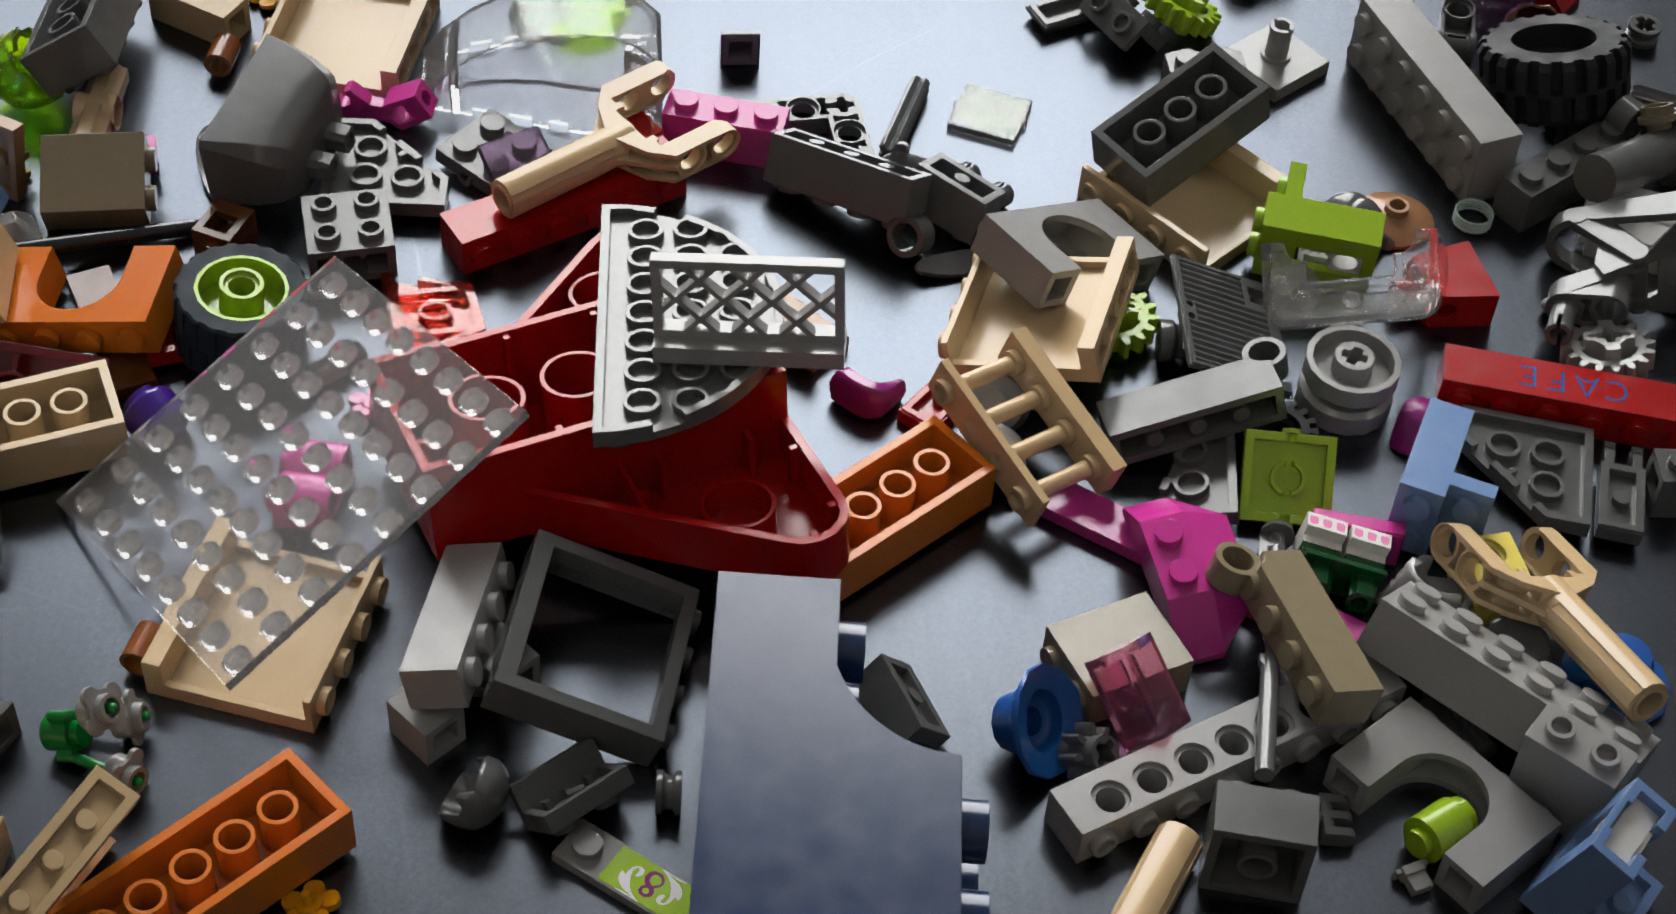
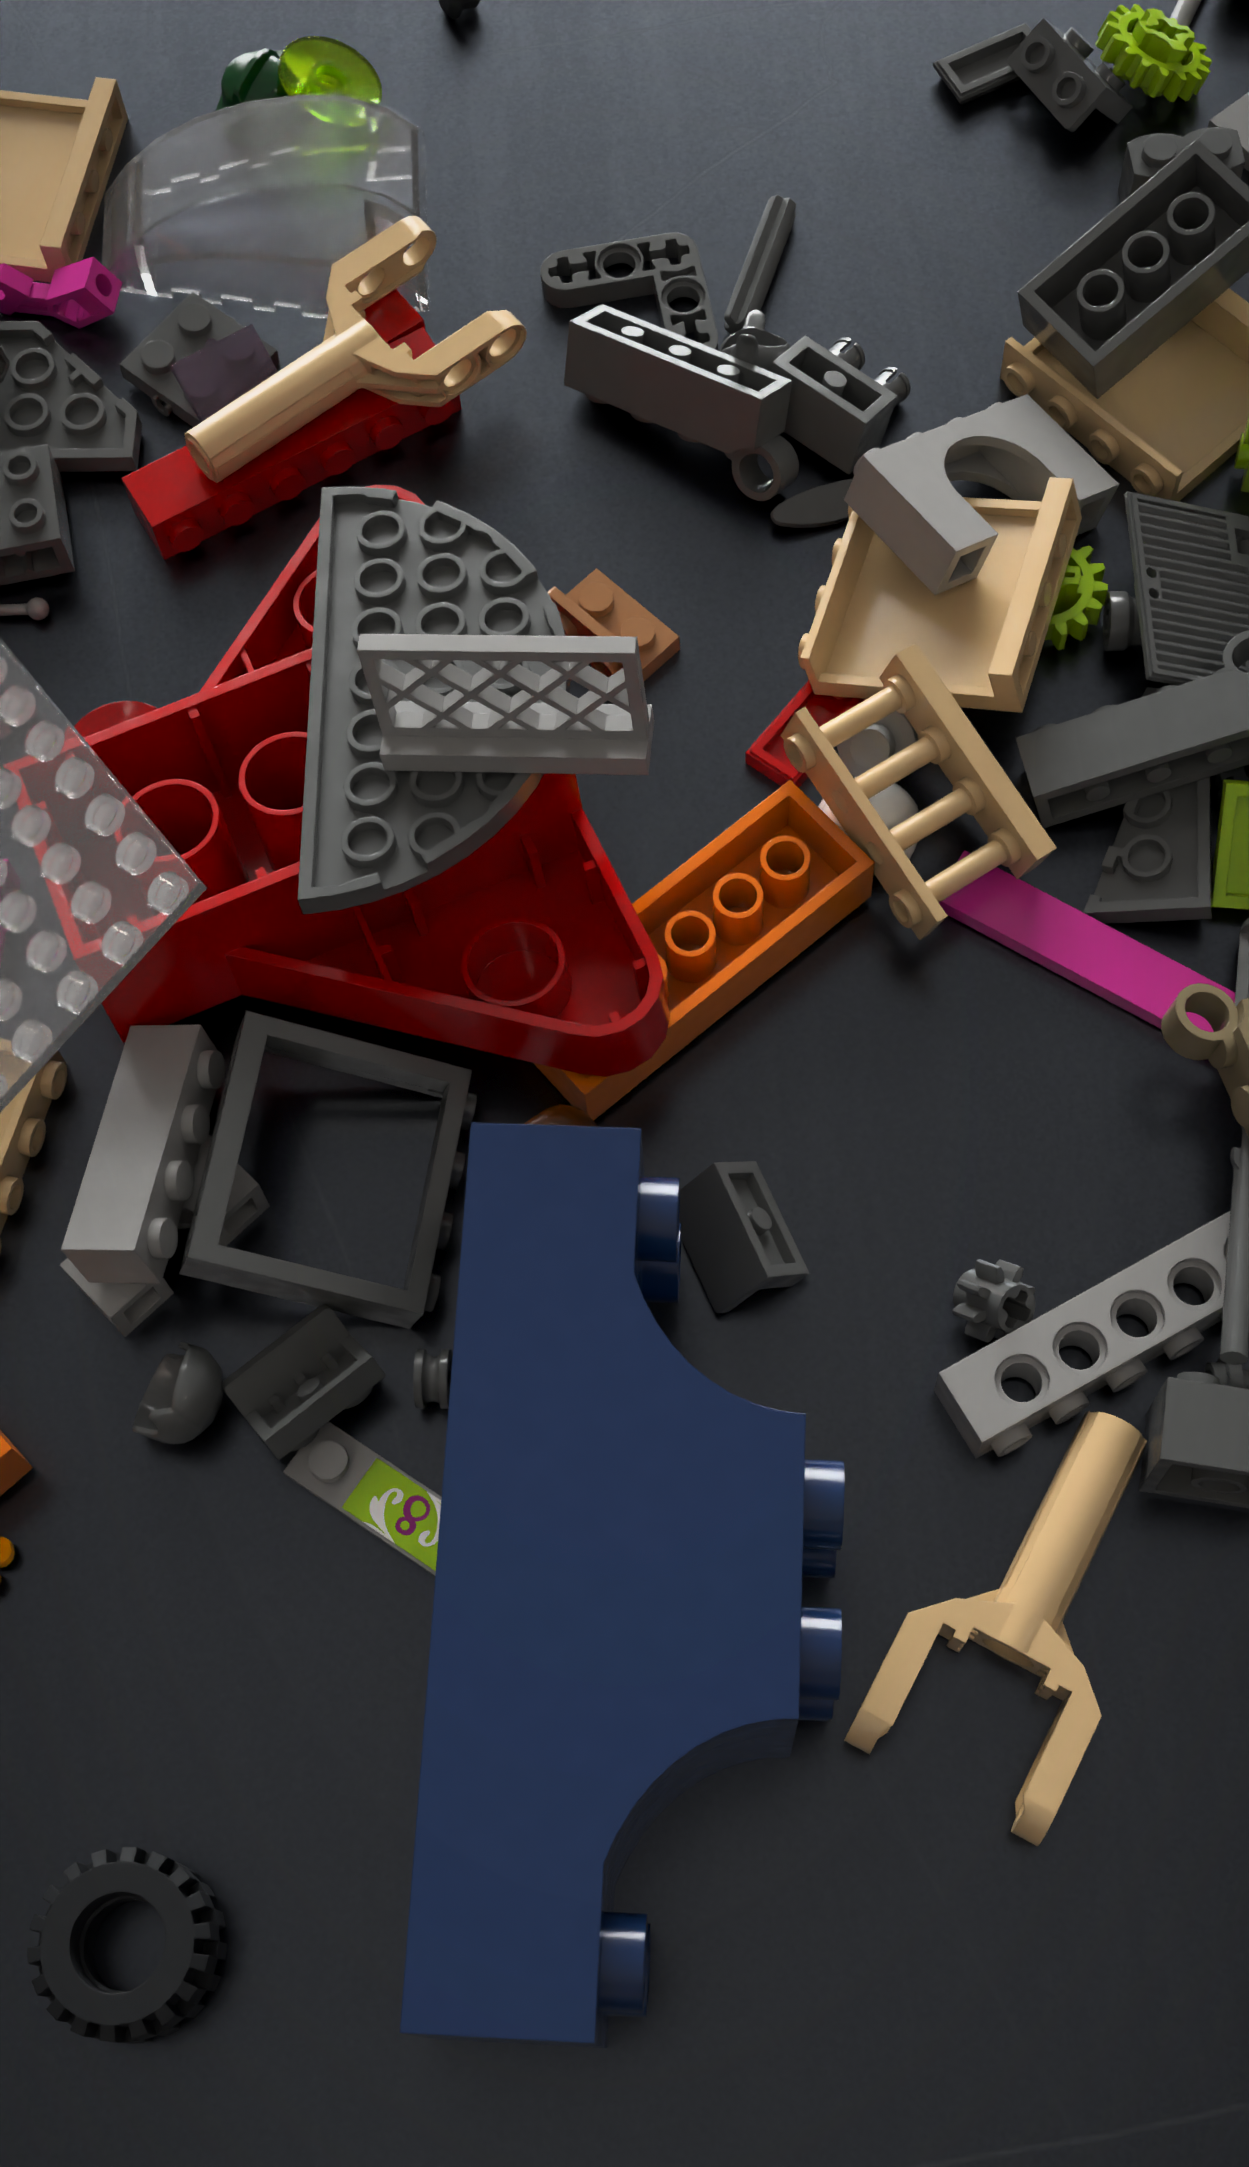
camera: 10 degrees right, 20 degrees up
clear red wing [380,272,486,354] -> none
dark pink brick [662,88,790,168] -> none
dark grey slope [719,30,761,65] -> none
magenta hair [829,367,906,419] -> none
clear smoke piece [947,84,1033,146] -> none
blue hat [991,663,1084,780] -> none
brick [1040,591,1194,724] -> none
clear pink panel [1084,632,1192,753] -> none
dark pink wedge [1122,497,1249,665] -> none

